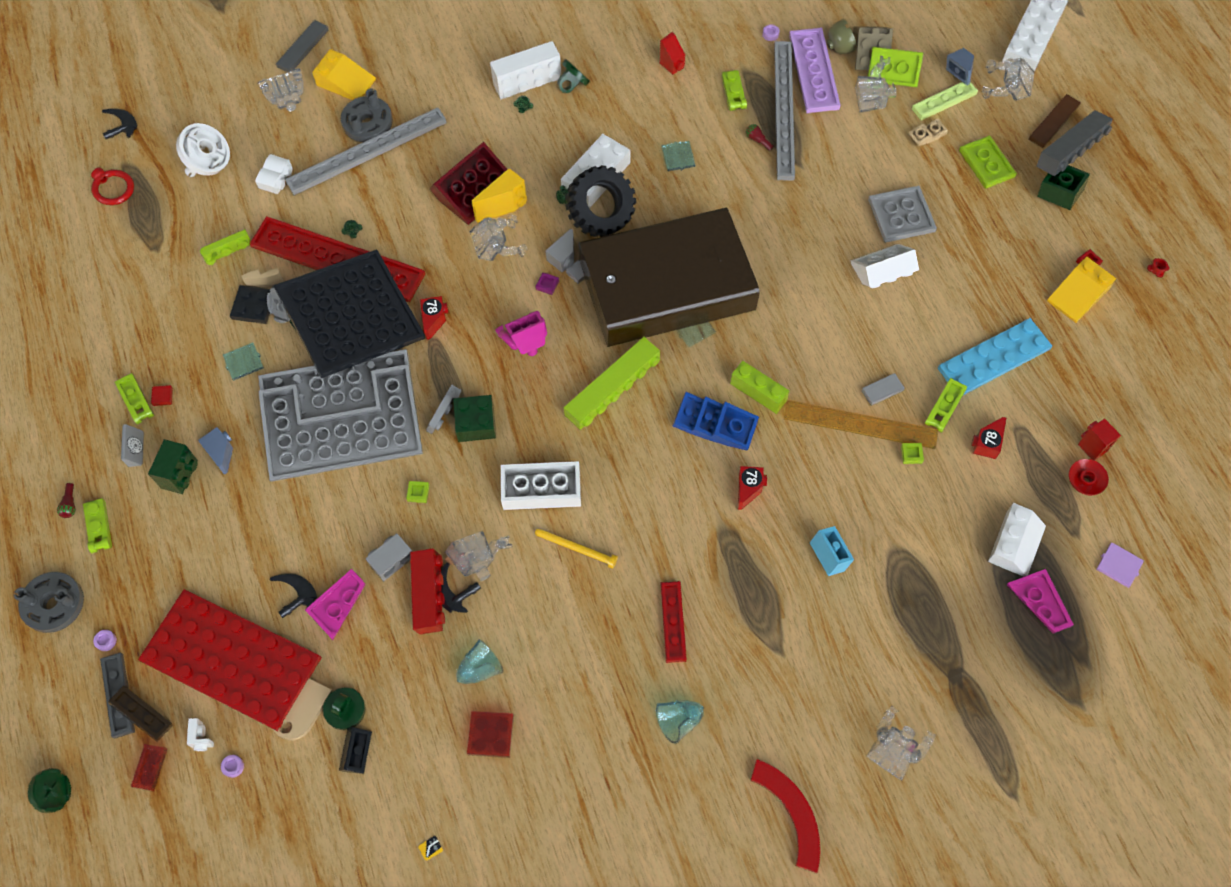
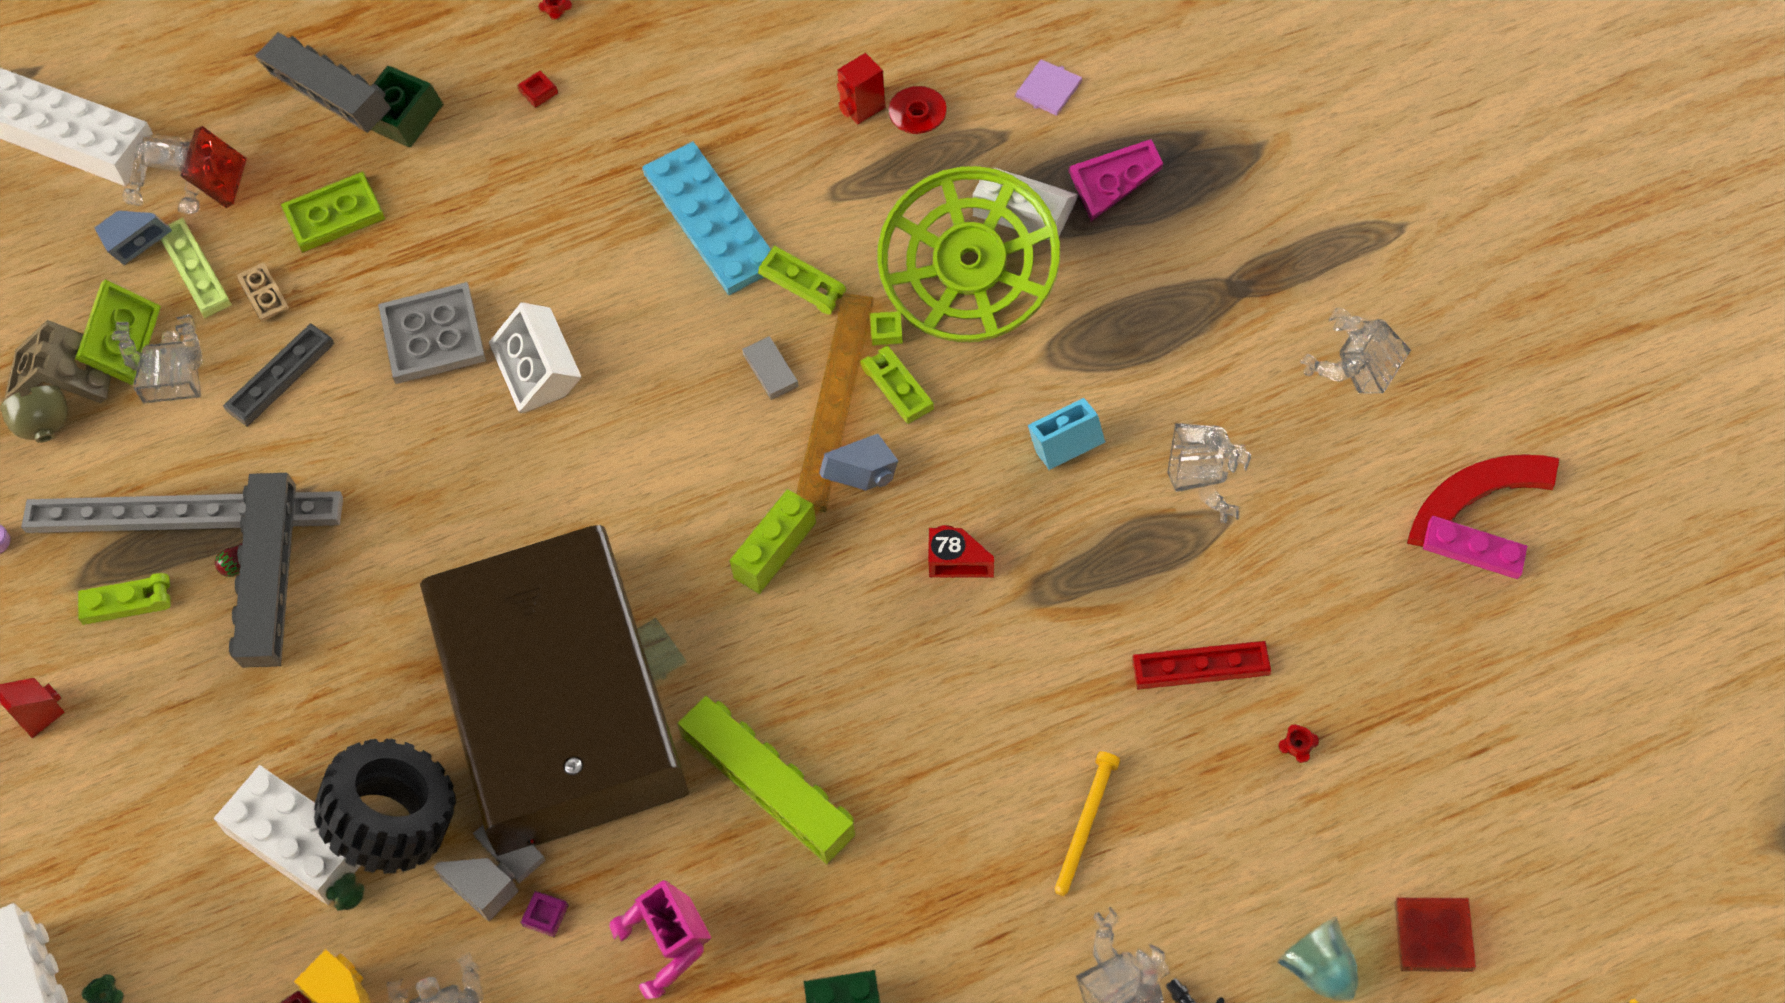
camera: 90 degrees left, 5 degrees down
white brick [501,461,581,510] -> none
dark green tile [557,59,590,93] -> none
clear light blue helmet [656,700,704,744] -> none
clear light blue piece [662,141,695,171] -> none
blue slope [672,392,759,451] -> none
lavender plate [789,28,841,113] -> none
red slope [971,417,1007,459] -> none
reddish brown tile [1028,94,1081,148] -> none
yellow slope [1047,257,1117,323] -> none
none -> clear red plate [180,126,247,208]
none -> dark grey tile [223,323,334,427]
none -> dark grey brick [229,472,296,668]
none -> sand blue slope [819,433,898,491]
none -> lime plate [860,346,934,424]
none -> lime dish [877,166,1060,342]
none -> clear torso [1167,423,1251,523]
none -> red plate [1278,724,1319,763]
none -> dark pink plate [1423,516,1527,579]

